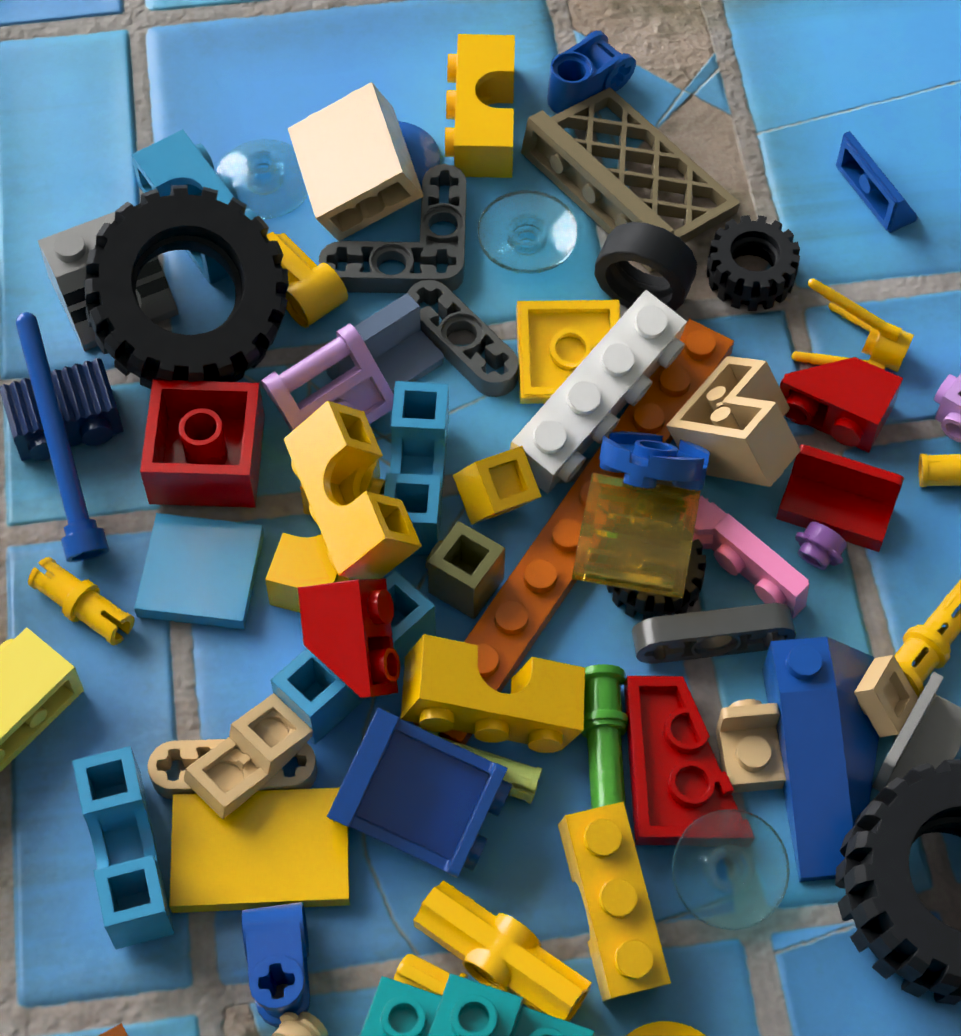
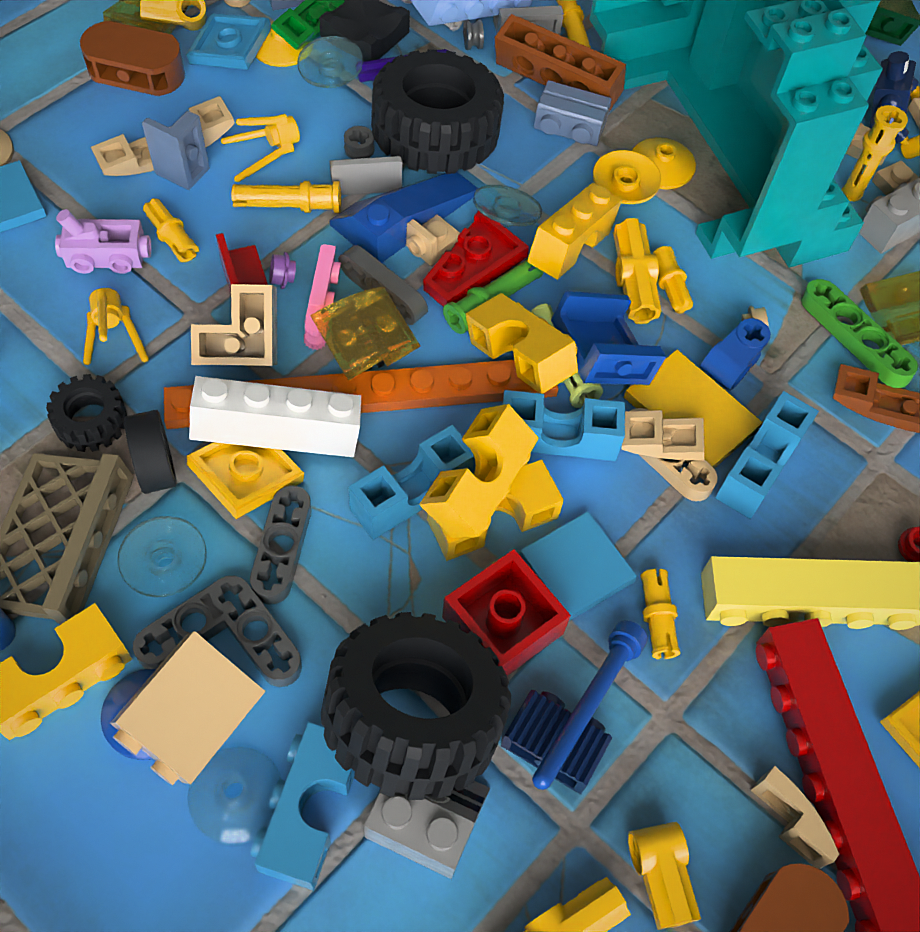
camera: 135 degrees left, 0 degrees up
lavender plate [261,323,394,432] -> none
yellow piece [267,231,348,328] -> none
red slope [298,578,400,698] -> none
sand blue panel [324,293,444,394] -> none
olive brick [425,521,505,619] -> none
yellow brick [453,446,542,525] -> none
blue plate [599,431,710,490] -> none
red slope [780,357,903,453] -> none
tan plate [854,655,918,738] -> none

